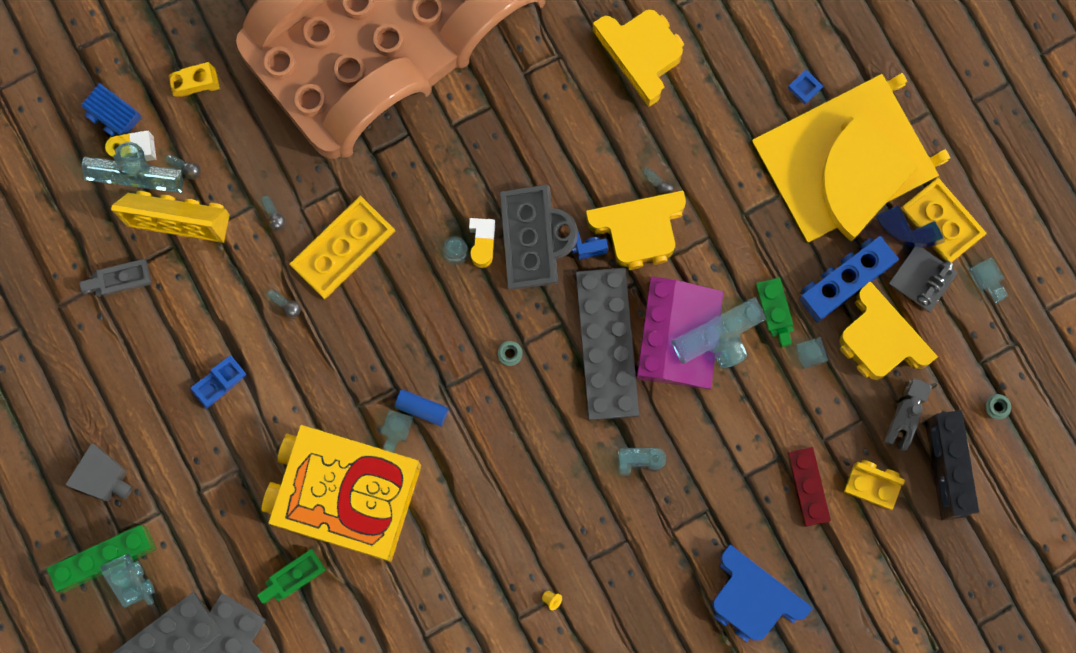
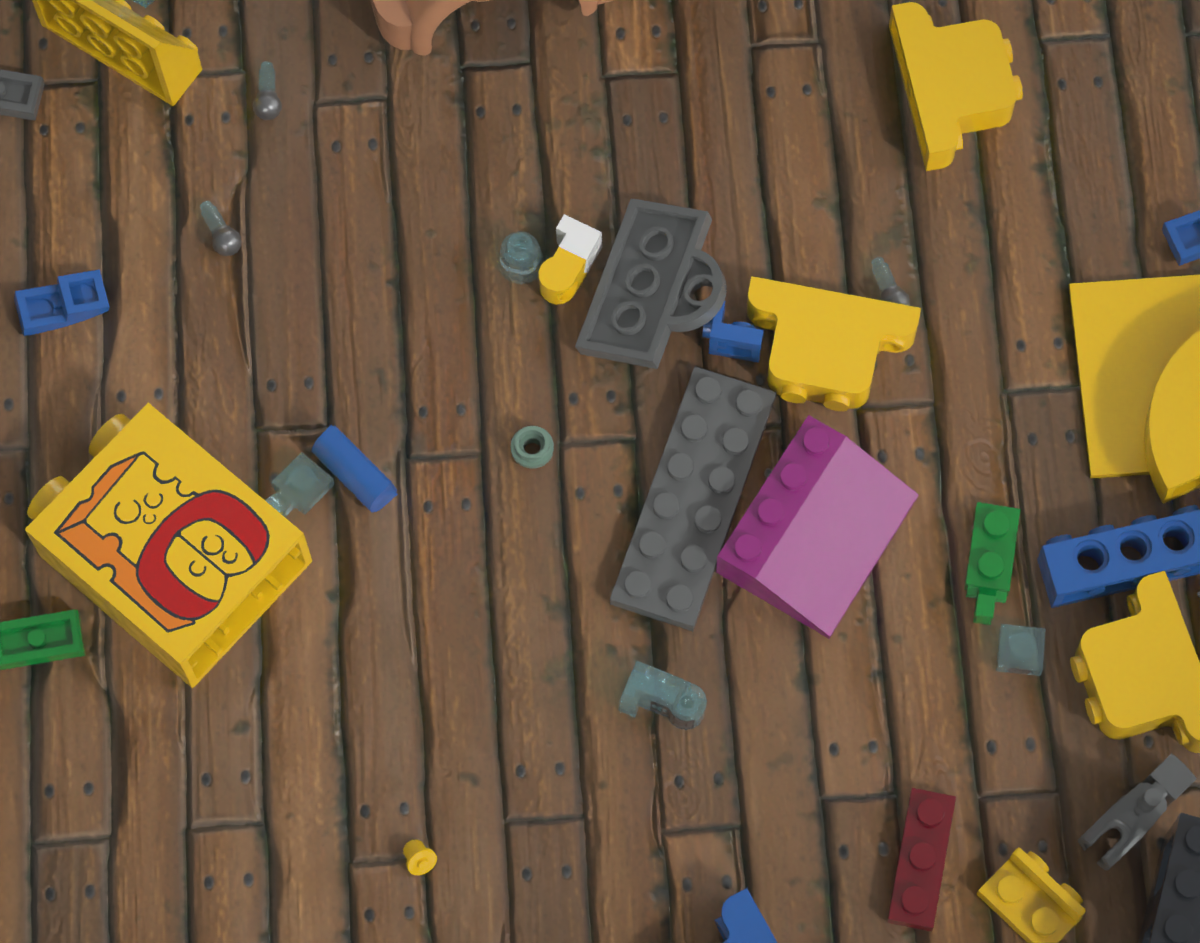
camera: 25 degrees right, 10 degrees down
yellow tile [290,196,395,300] -> none
clear light blue plate [671,297,766,369] -> none

